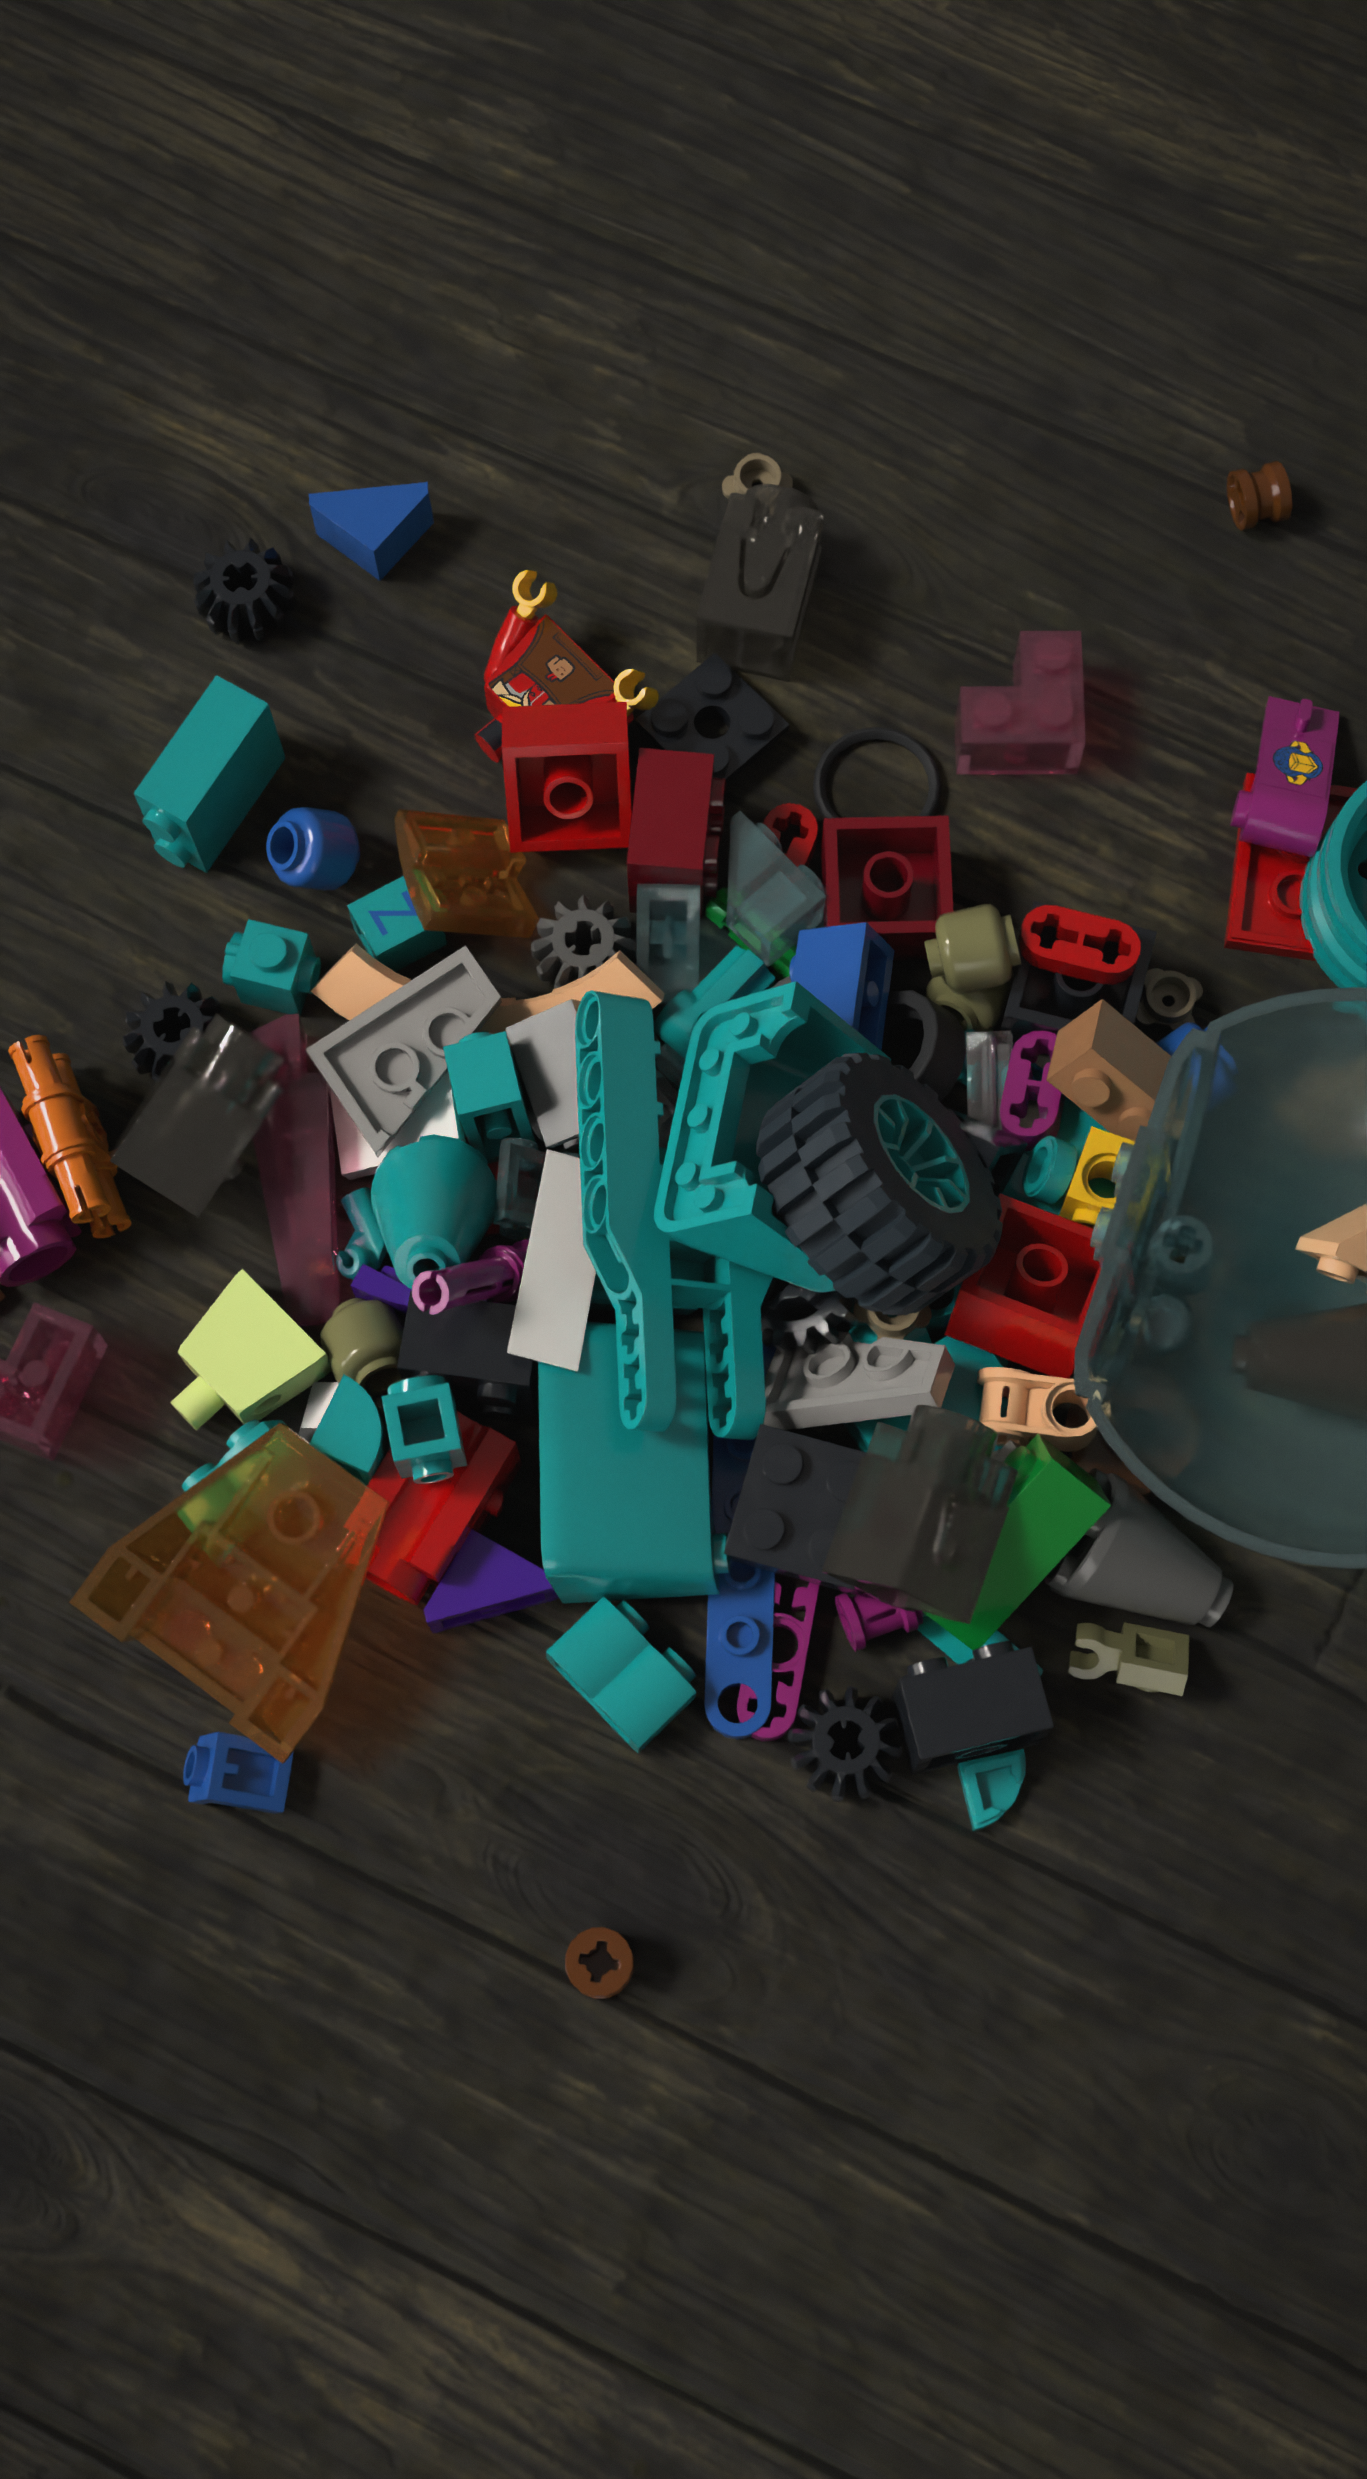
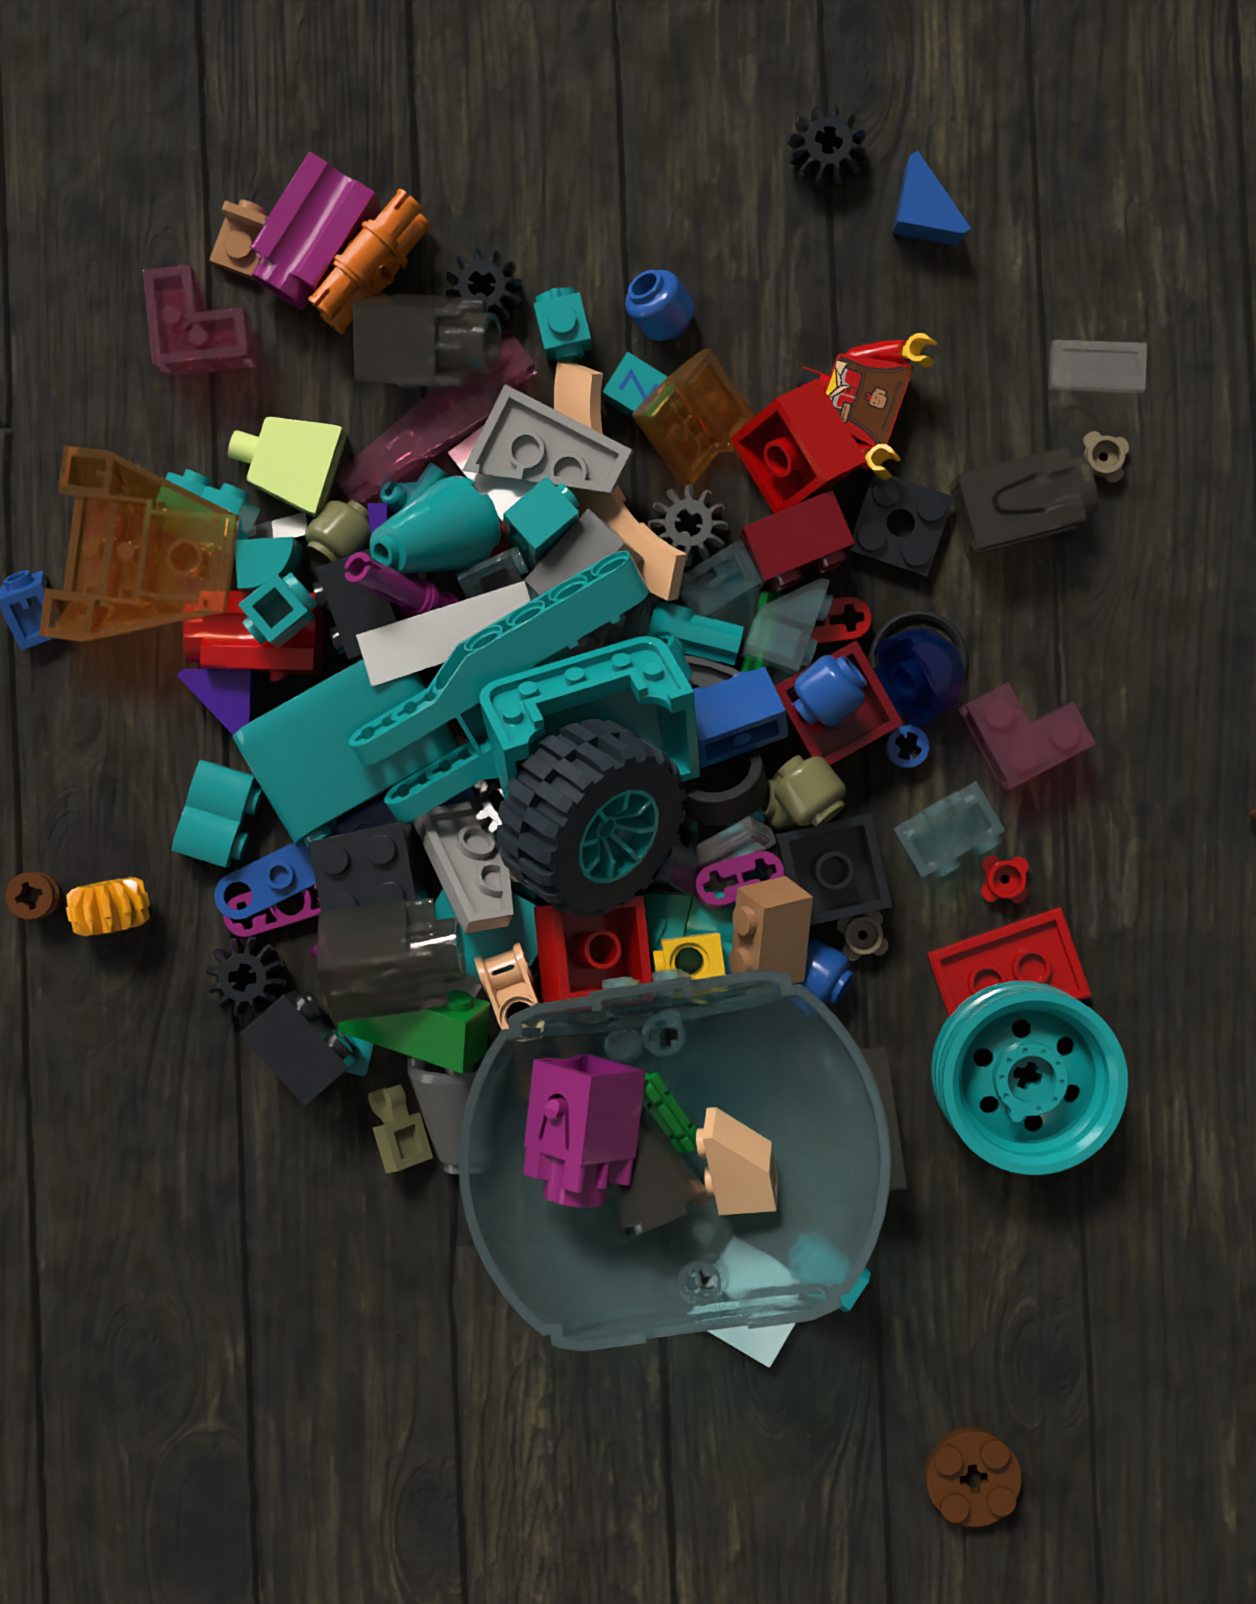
camera: 60 degrees right, 15 degrees up
teal brick [134,675,286,873] -> none
teal tile [957,1749,1026,1832] -> none
red beam [1018,905,1141,985] -> none
teal tile [1022,1136,1077,1204] -> none
magenta door [1230,696,1340,858] -> none
none -> light orange gear [66,877,150,936]
none -> magenta piece [523,1054,646,1208]
none -> green axle [642,1072,697,1154]
none -> blue head [794,655,867,727]
none -> clear blue cylinder [873,628,965,726]
none -> blue bush [885,725,929,768]
none -> clear light blue cylinder [893,781,1005,879]
none -> red plate [981,855,1029,903]
none -> clear tile [1049,340,1147,393]

